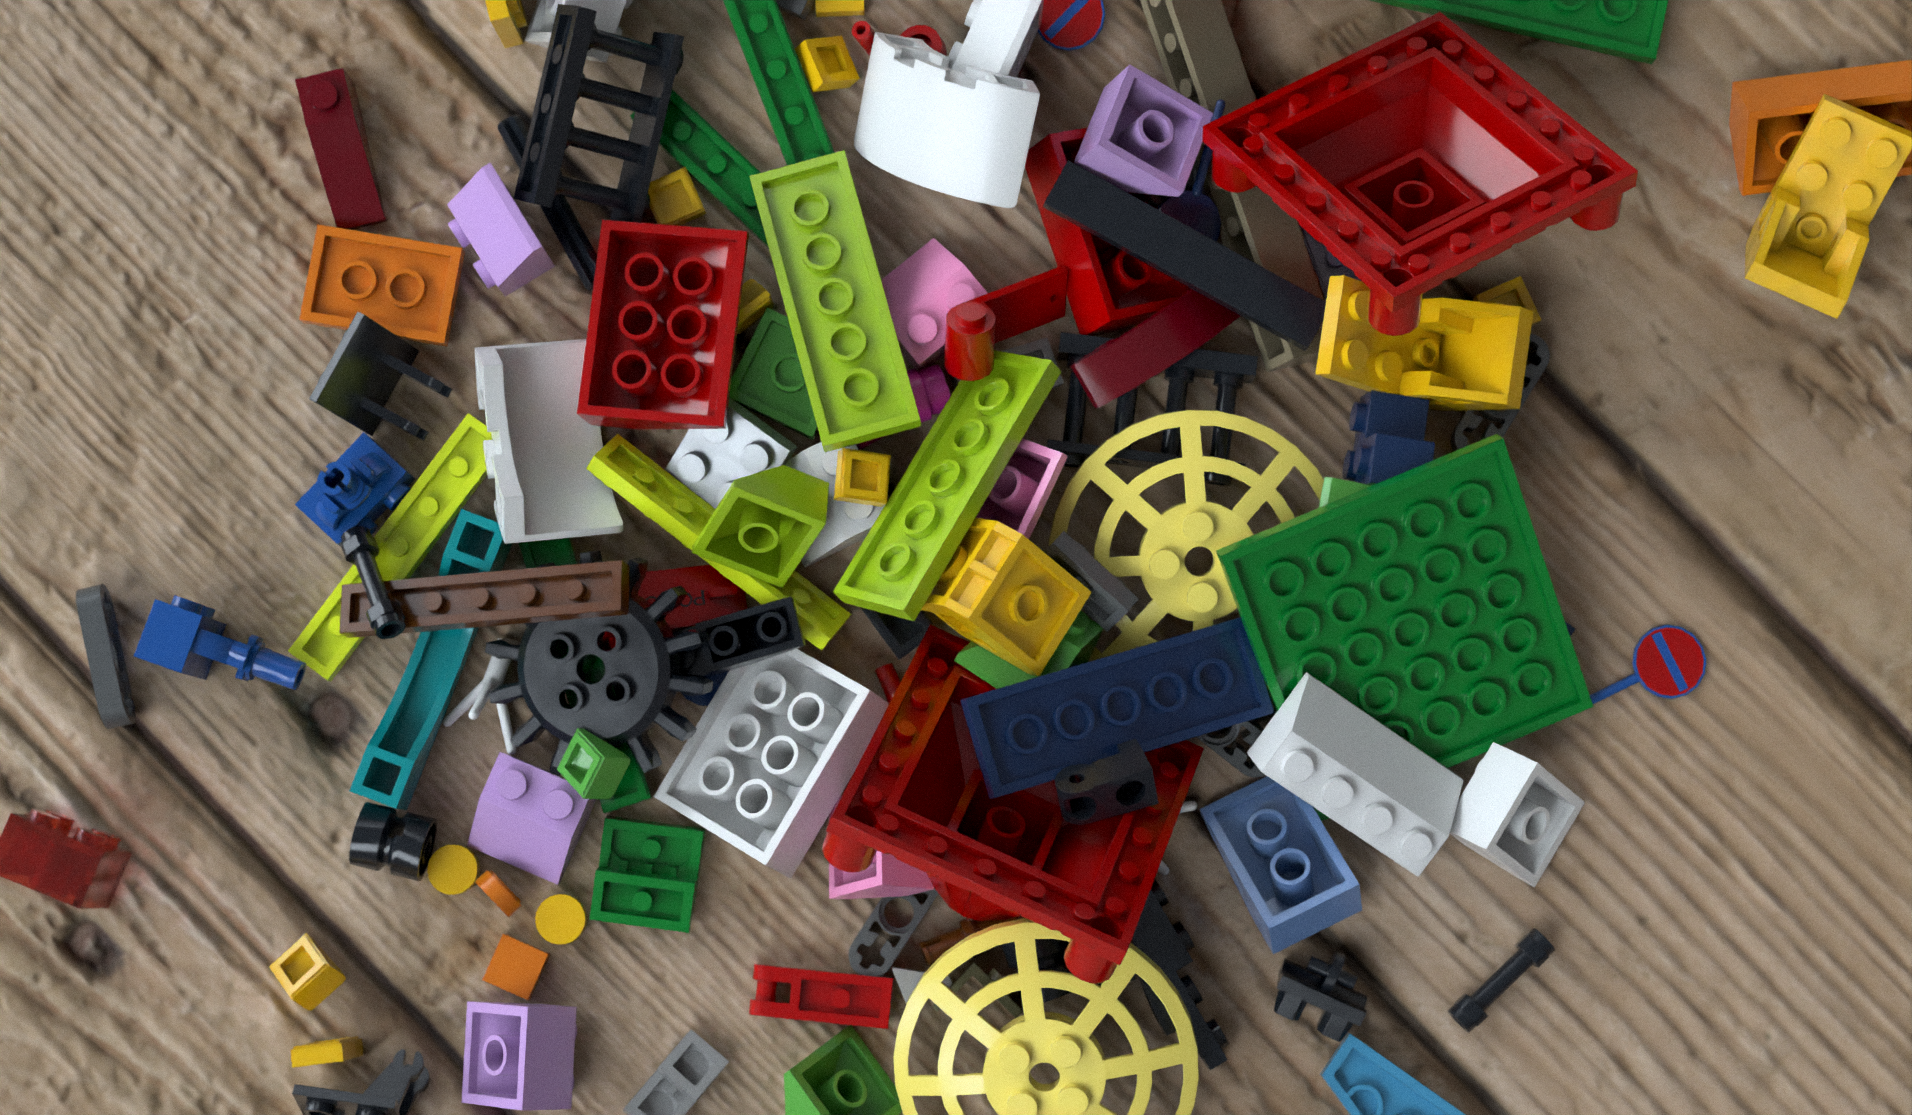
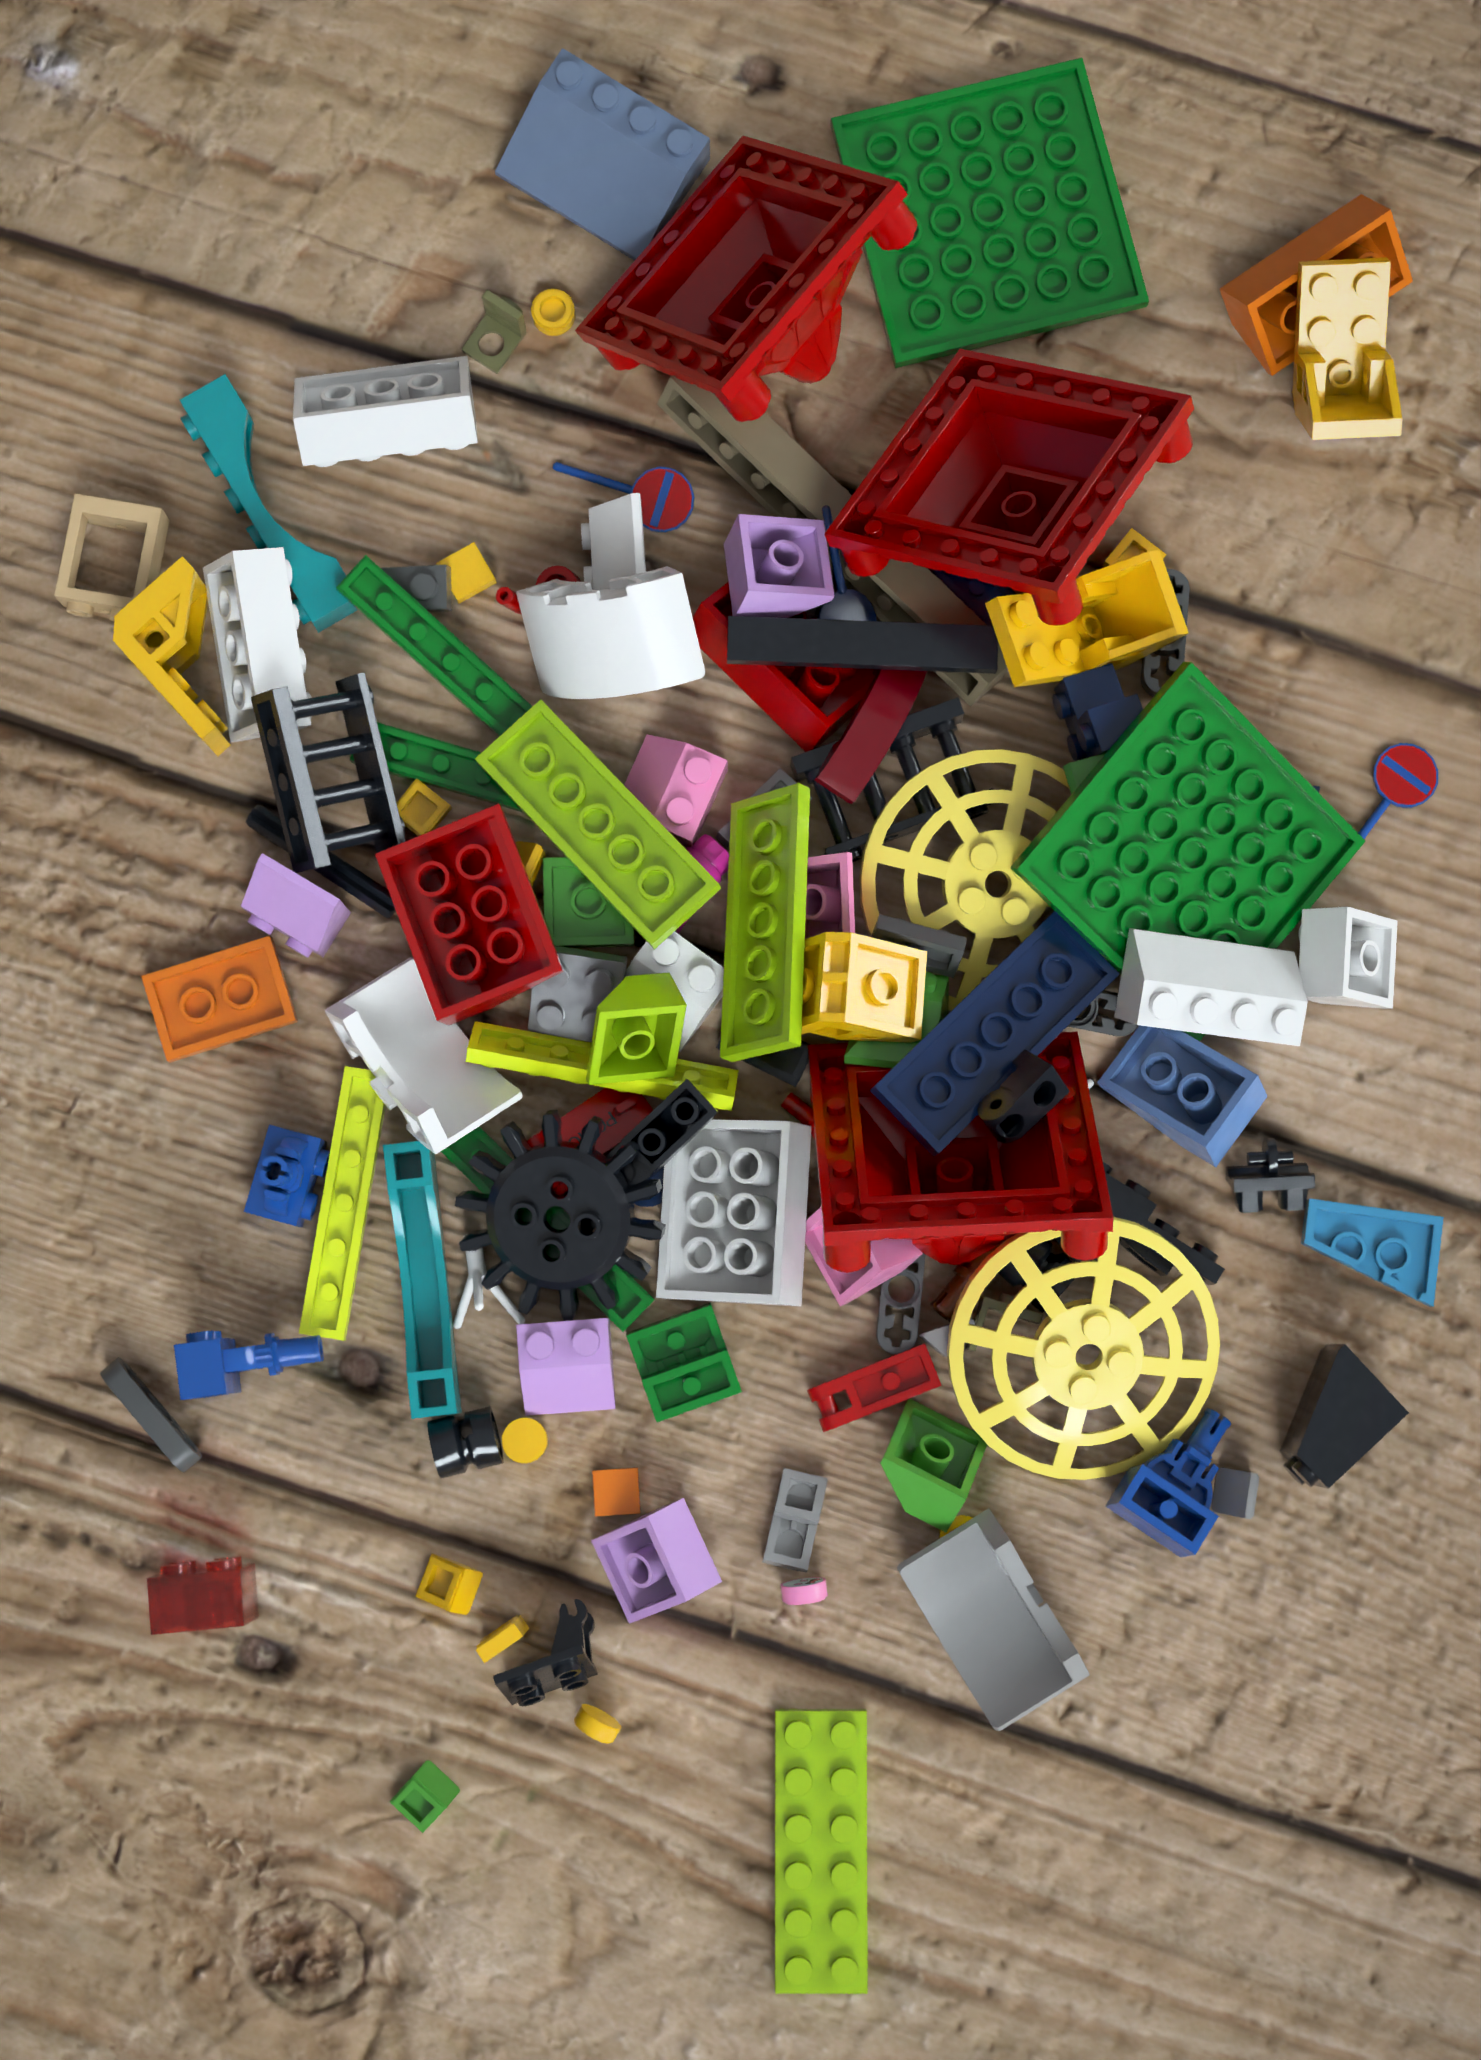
camera: 30 degrees left, 0 degrees up
dark red slope [295,68,387,230] -> none
black plate [309,311,453,441] -> none
reddish brown plate [340,560,630,638] -> none
black bar [341,526,405,639] -> none
orange tile [474,870,522,918] -> none
yellow tile [535,894,587,945] -> none
bright green slope [557,728,631,799] -> none
yellow plate [795,35,860,92] -> none
yellow tile [834,448,891,507] -> none
red door [945,265,1068,381] -> none
black bar [1448,928,1555,1033] -> none

